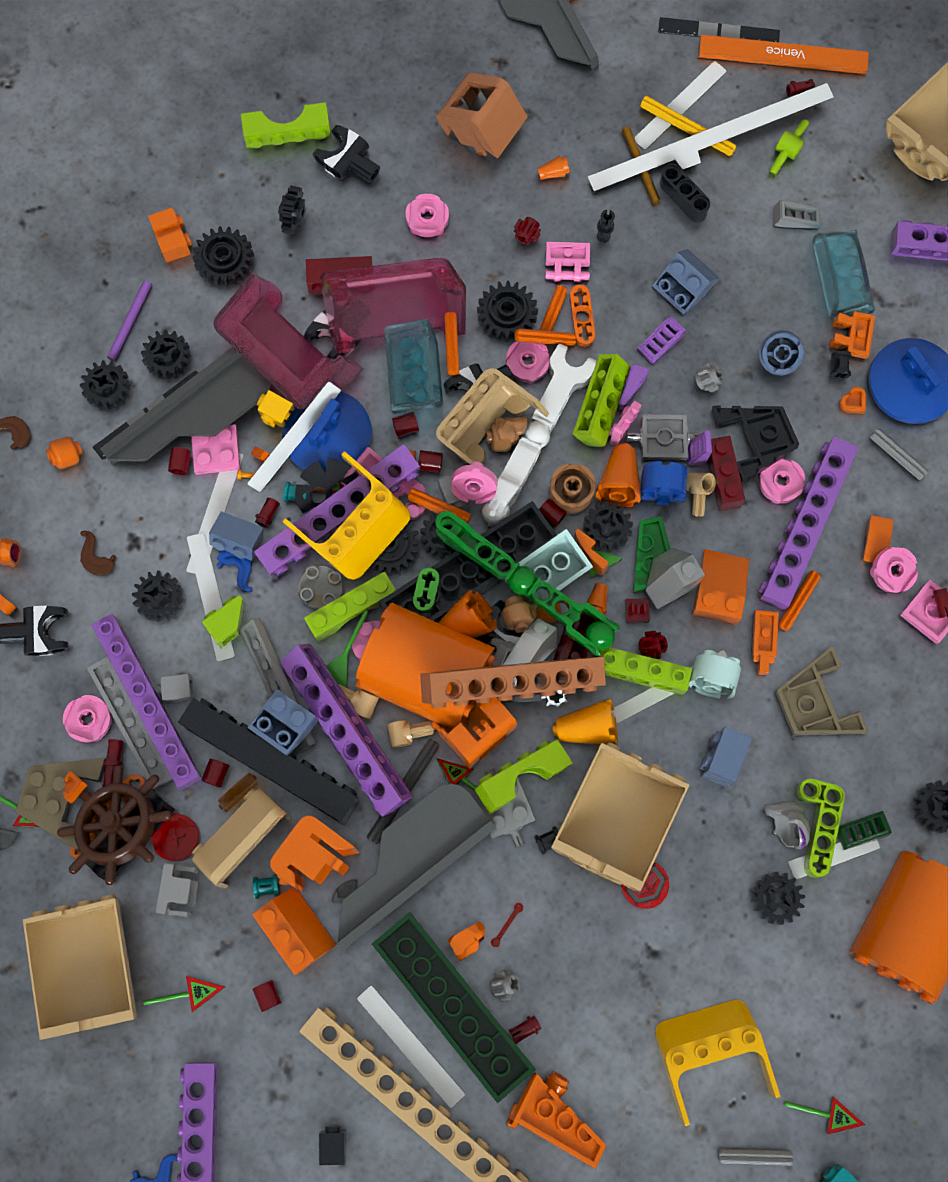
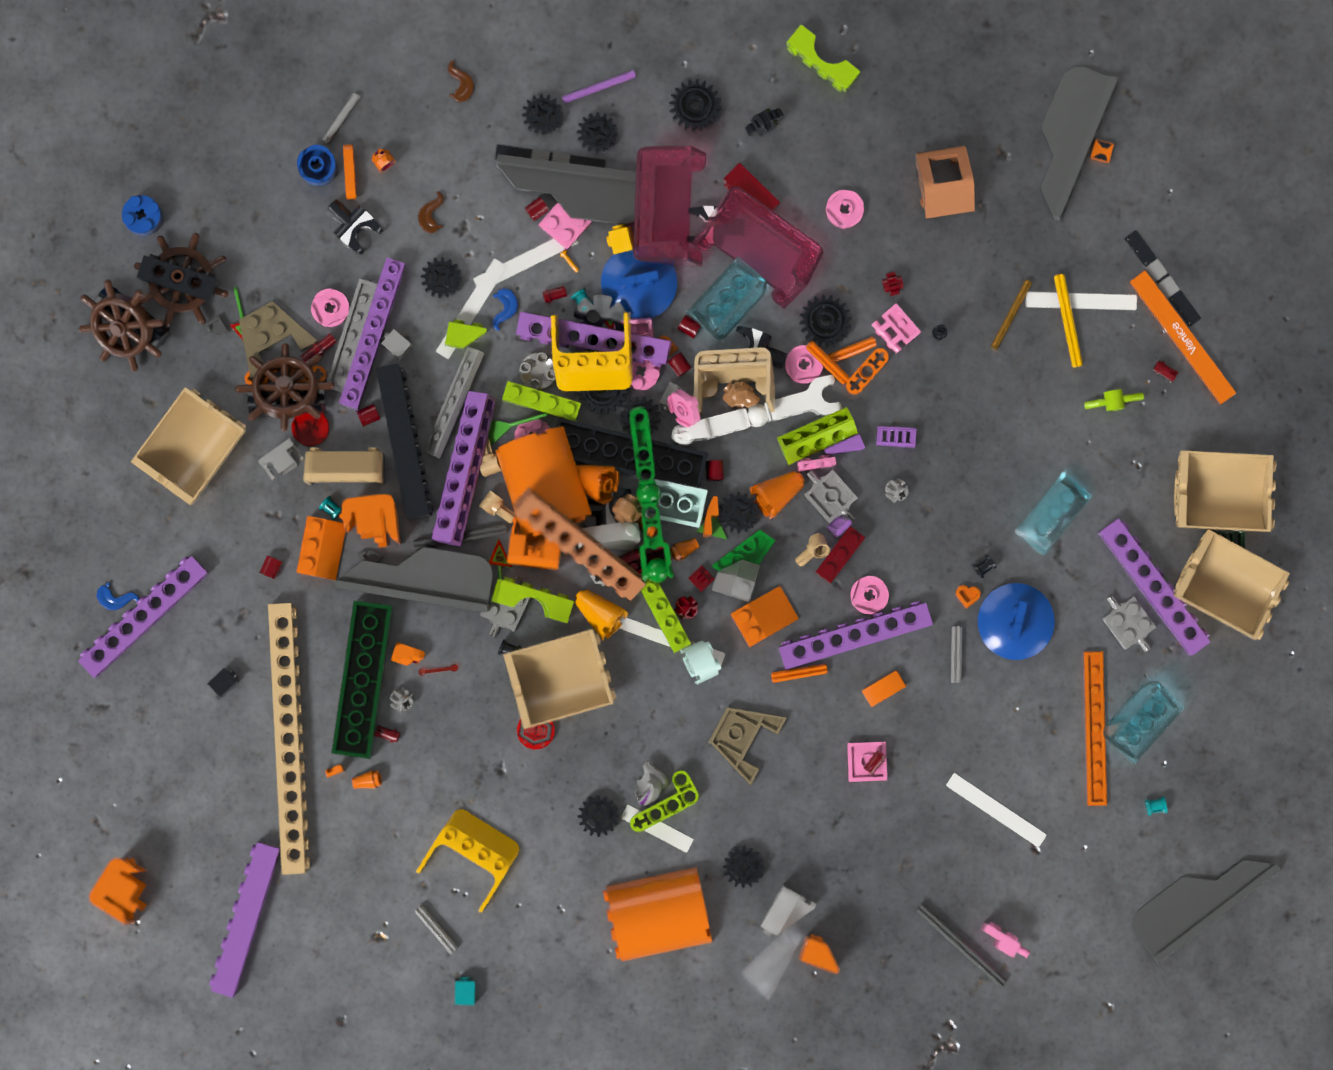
camera: 45 degrees right, 10 degrees up
orange head [46,436,82,469] -> none
orange tile [63,770,87,804] -> none
piece [143,976,225,1012] -> none
orange brick [148,207,192,263] -> none
sand blue brick [209,511,263,561] -> none
clear orange piece [218,772,258,812] -> none
white sticker [248,382,341,492] -> none
sand blue slope [248,689,318,756] -> none
orange tile [251,446,270,463] -> none
black connector [313,125,380,183] -> none
white sticker [357,986,465,1108] -> none
orange axle [407,488,471,524] -> none
bright green beam [413,568,439,613] -> none
orange axle [444,312,459,375] -> none
light grey tile [491,638,516,666] -> none
orange wing [511,1073,606,1169] -> none
orange cone [537,156,570,180] -> none
medium nougat brick [548,463,596,516] -> none
white sticker [588,83,834,191] -> none
blue brick [641,461,688,506] -> none
sand blue slope [652,249,719,315] -> none
black beam [660,164,710,222] -> none
sand blue brick [700,727,752,787] -> none
black wing [711,405,799,483] -> none
orange hinge [752,610,779,676] -> none
sand blue cone [759,330,804,375] -> none
light grey slope [773,200,820,229] -> none
piece [784,1097,865,1135] -> none
orange plate [829,311,875,359] -> none
dark green slope [837,811,892,850] -> none
bright pink plate [870,547,918,593] -> none

